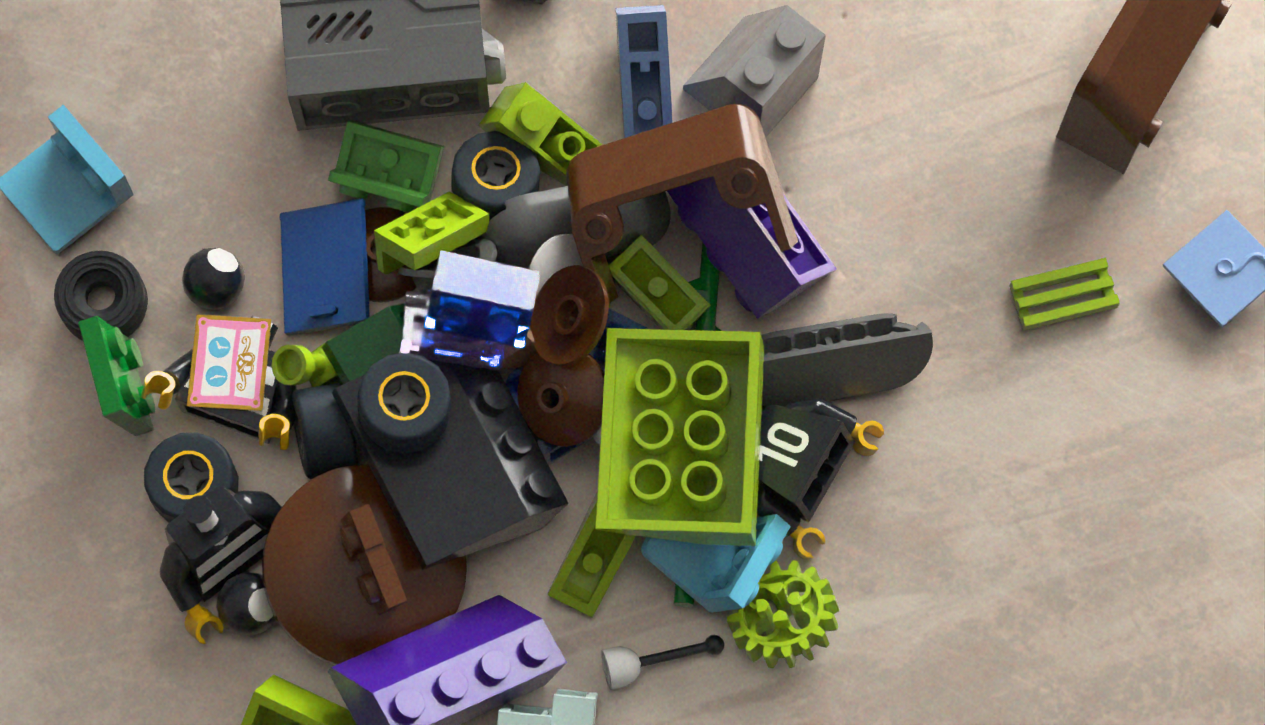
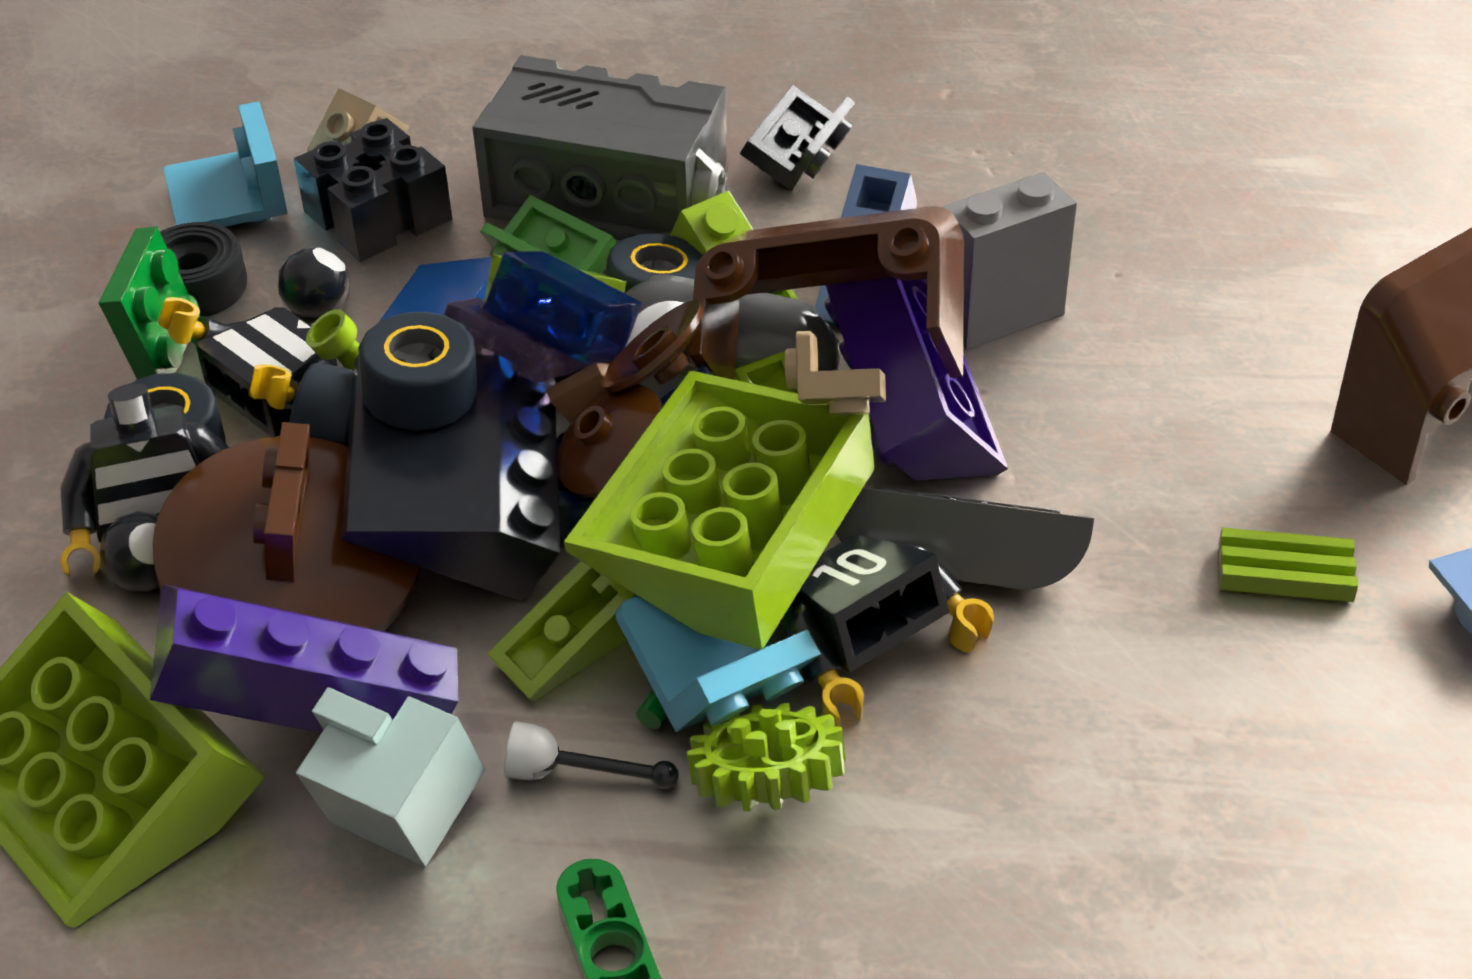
camera: 25 degrees right, 30 degrees down
sticker [187,314,271,411] -> none
none -> black brick [293,118,453,262]
none -> tan bracket [307,88,409,152]
none -> tan bracket [785,331,886,416]

